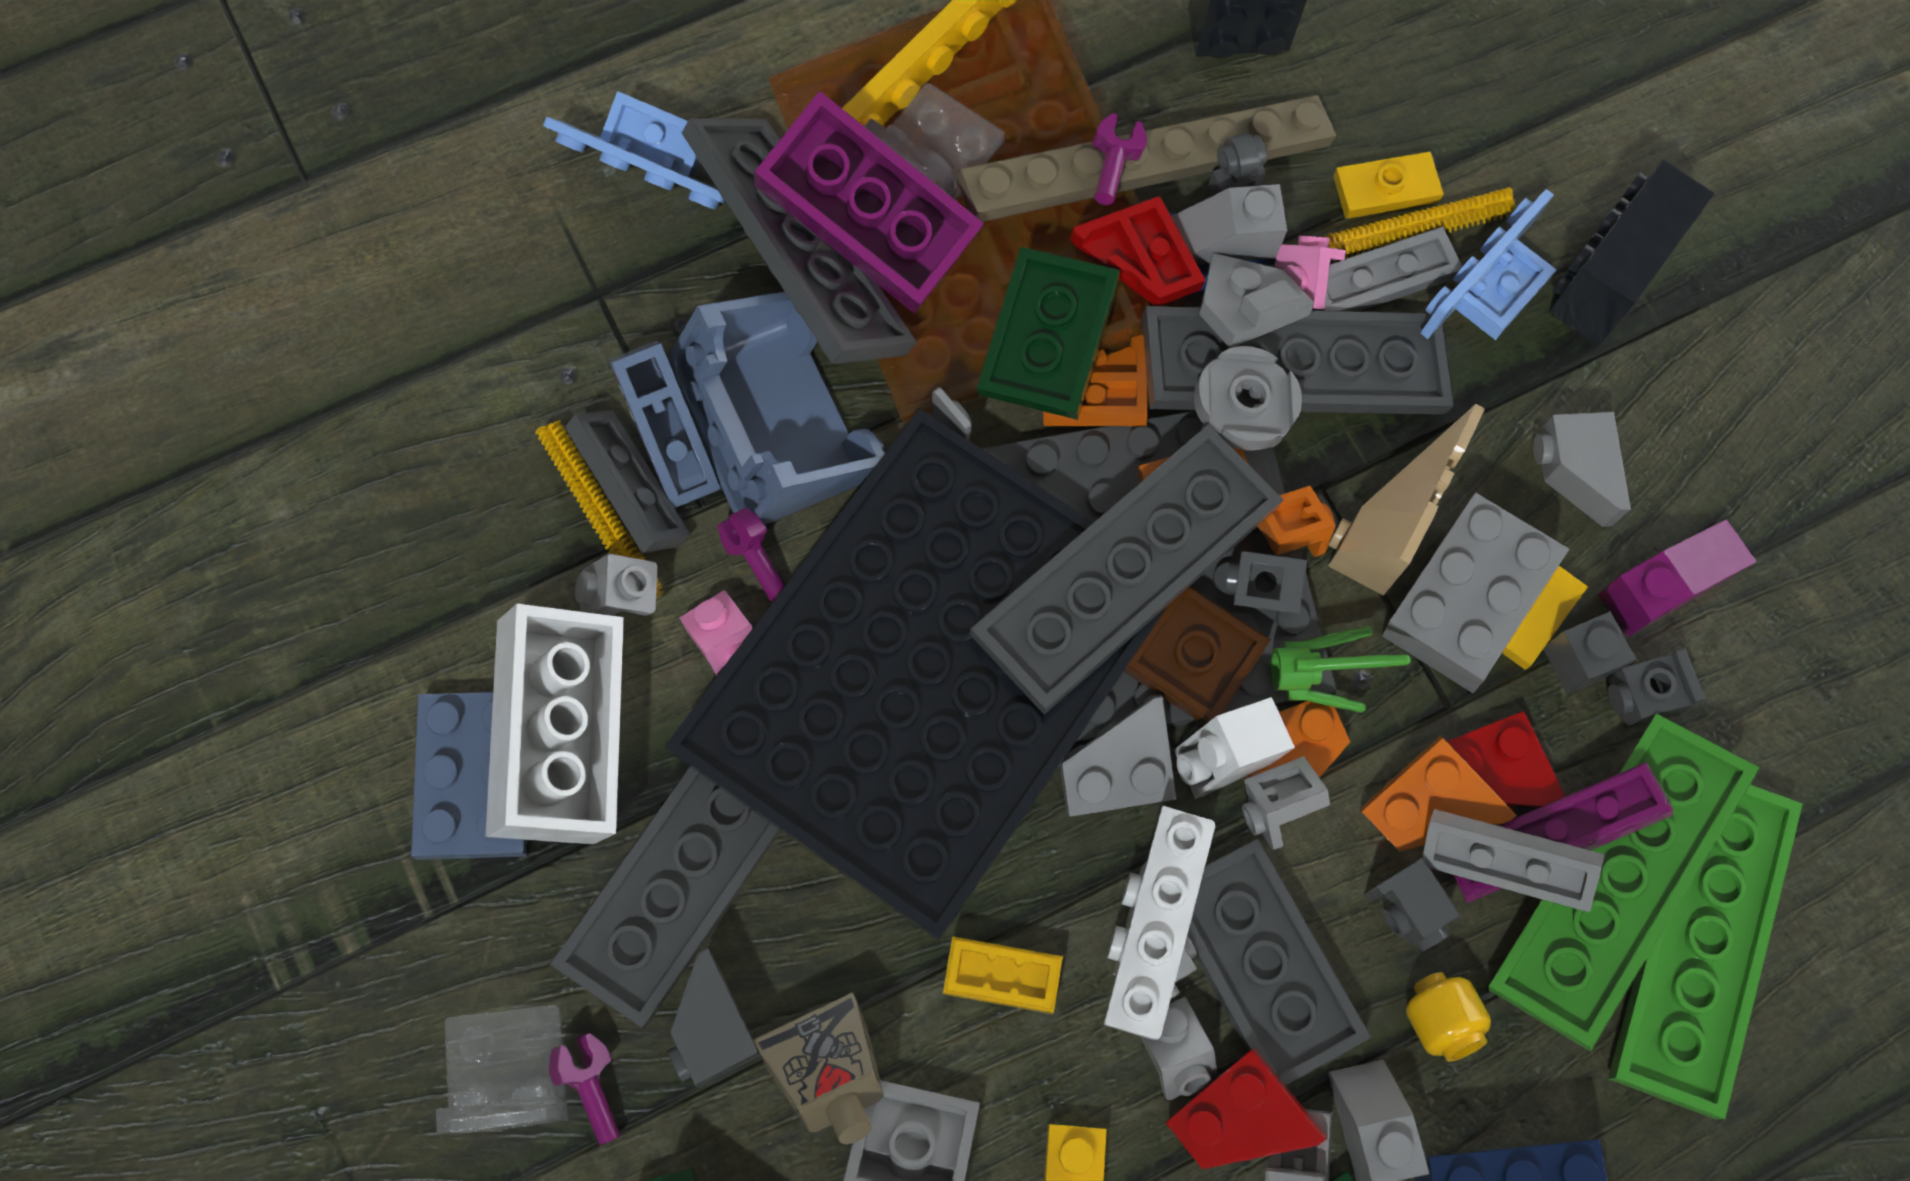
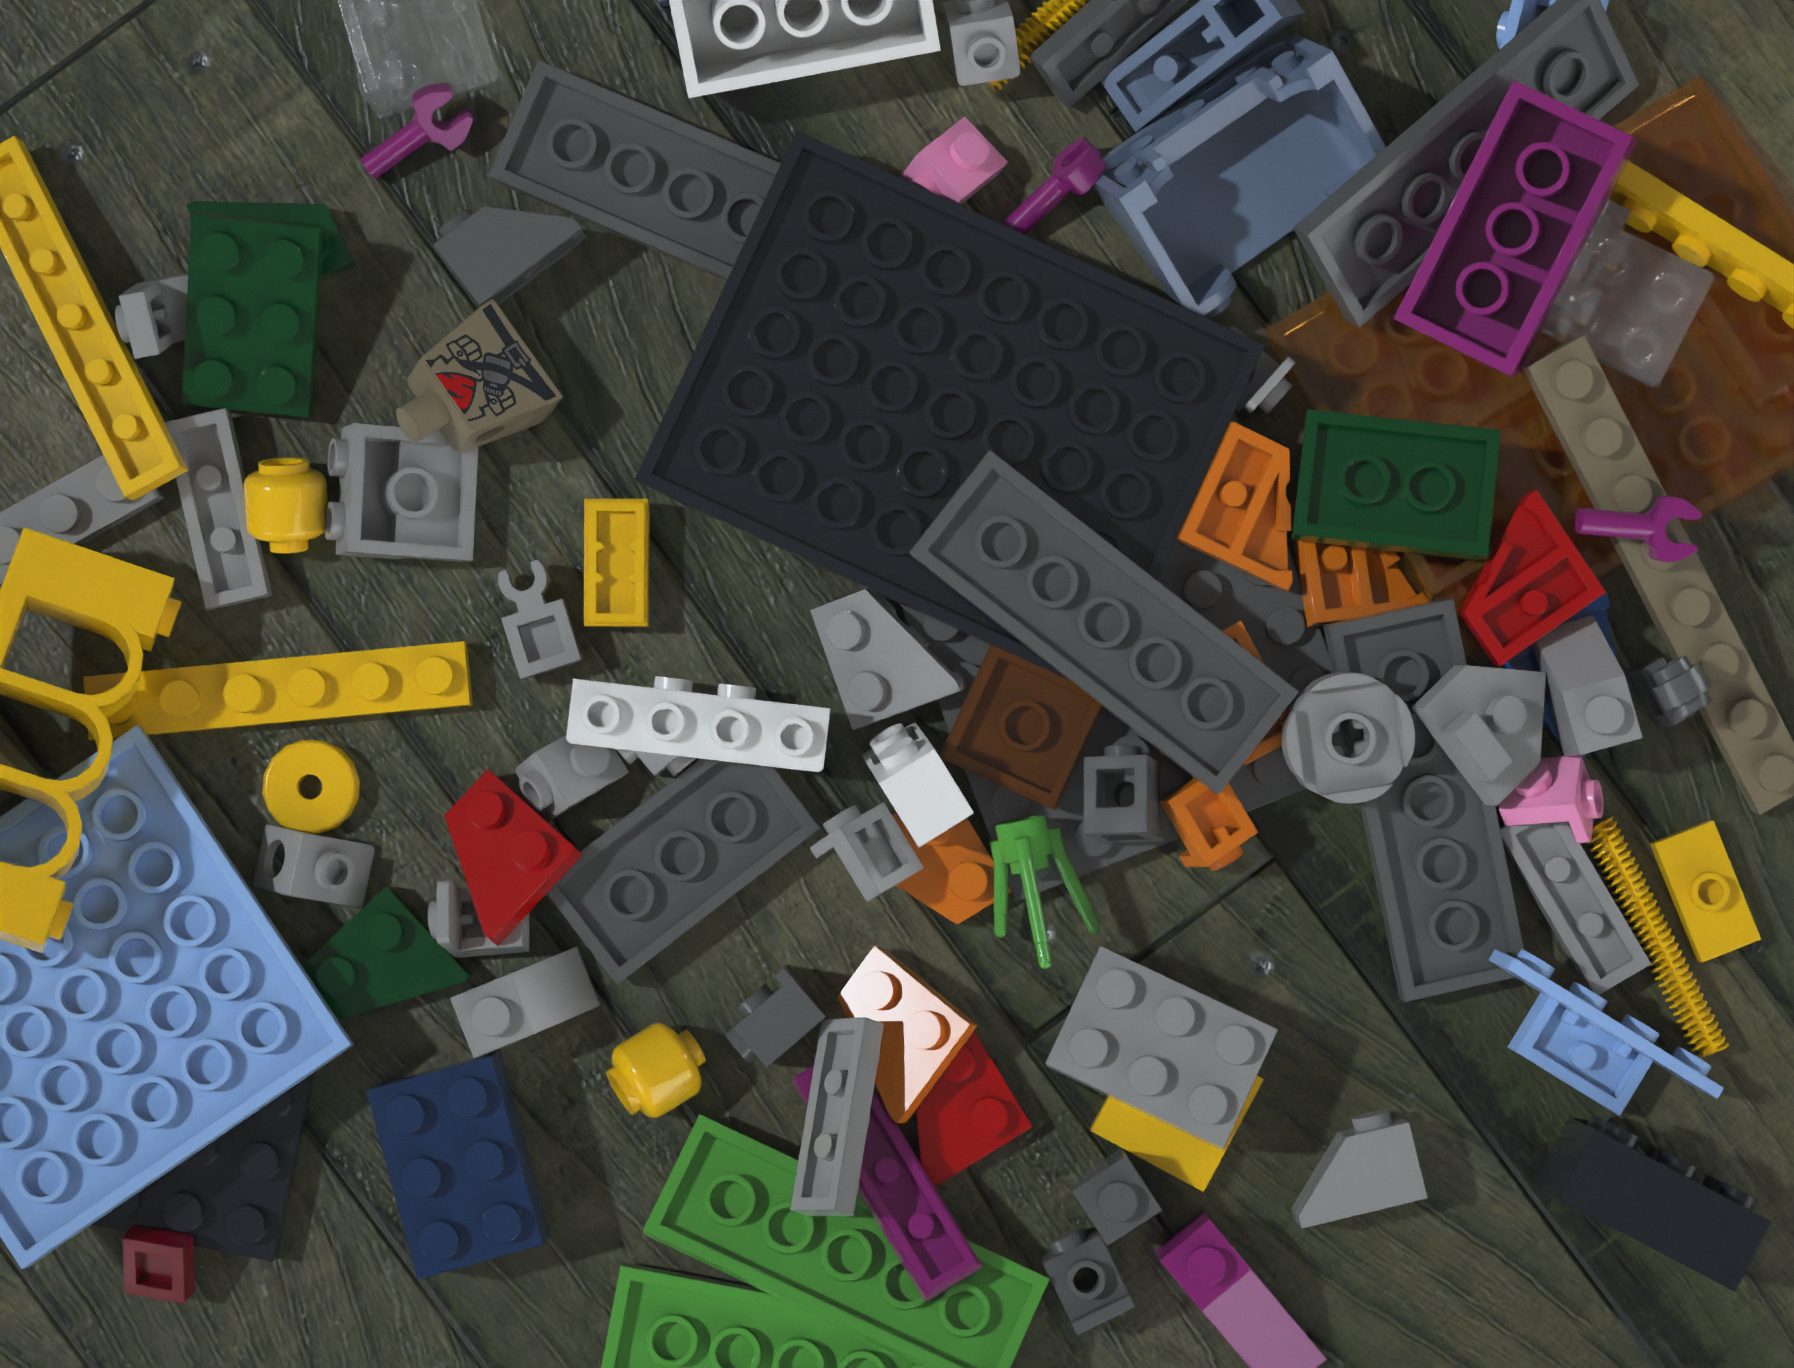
camera: 85 degrees right, 15 degrees up
tan wedge [1328,404,1485,595] -> none
none -> light grey plate [498,560,583,680]
none -> orange wing [1176,421,1292,591]

